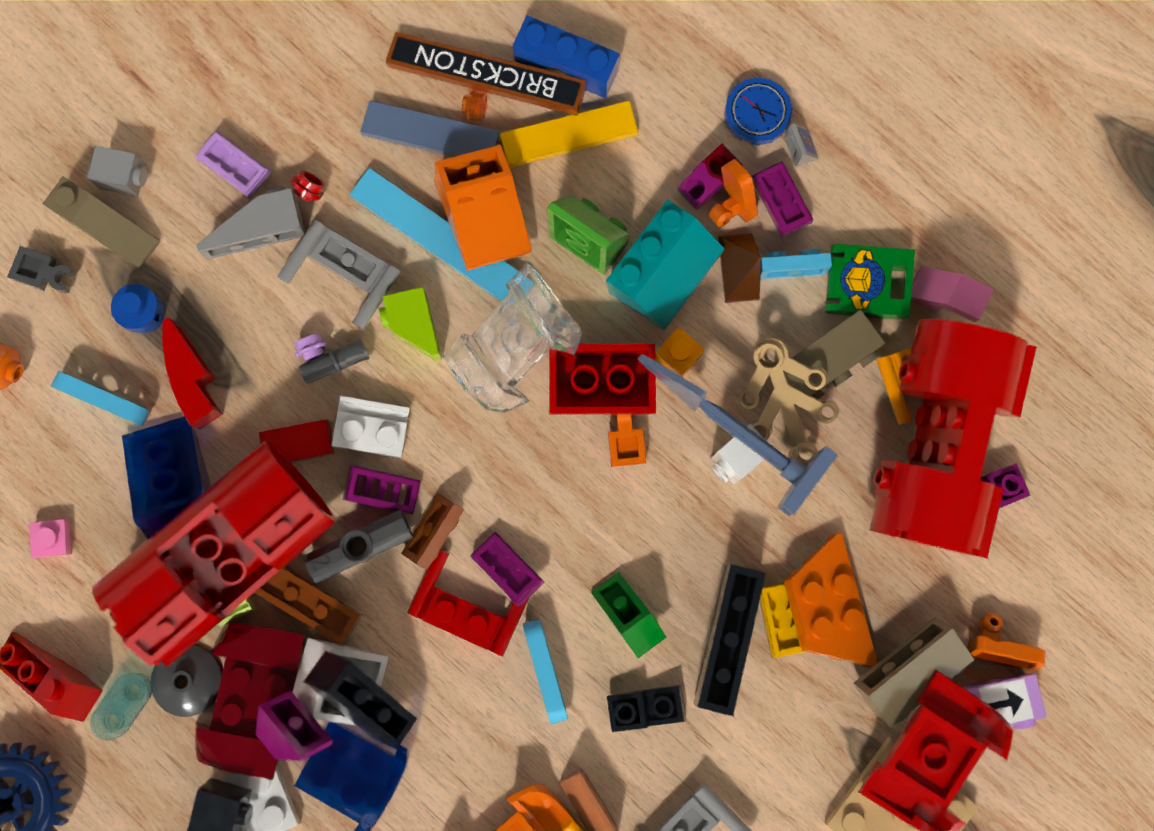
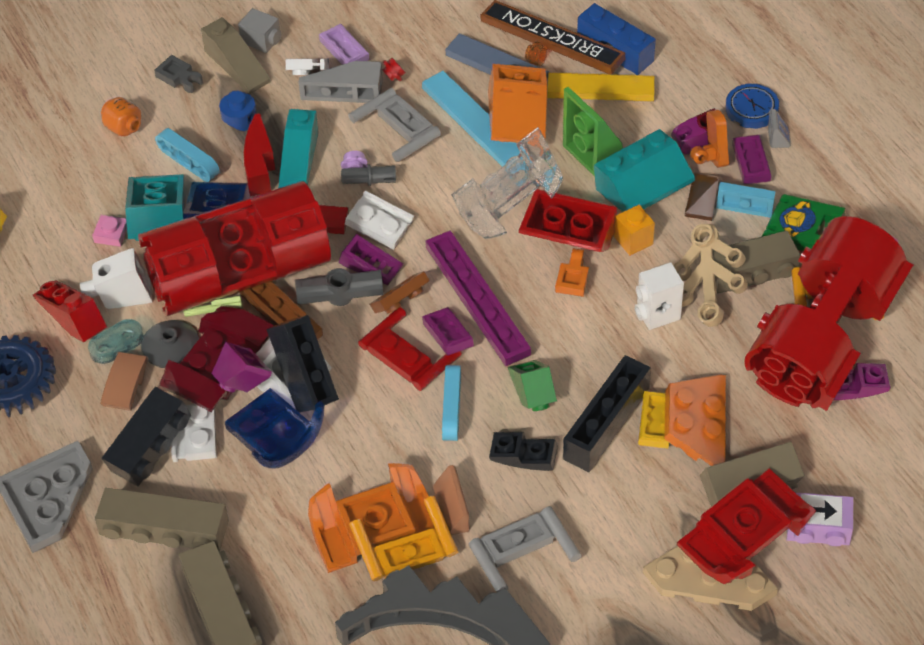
camera: 20 degrees right, 30 degrees down
lime slope [379,287,442,361] -> none
sand blue piece [638,354,838,516] -> none
orange piece [967,613,1046,671] -> none
none -> white torso [80,248,152,309]
none -> nougat slope [100,352,148,411]
none -> teal slope [125,174,185,241]
none -> teal slope [278,109,319,189]
none -> white plate [285,58,329,75]
none -> magenta plate [425,230,531,367]

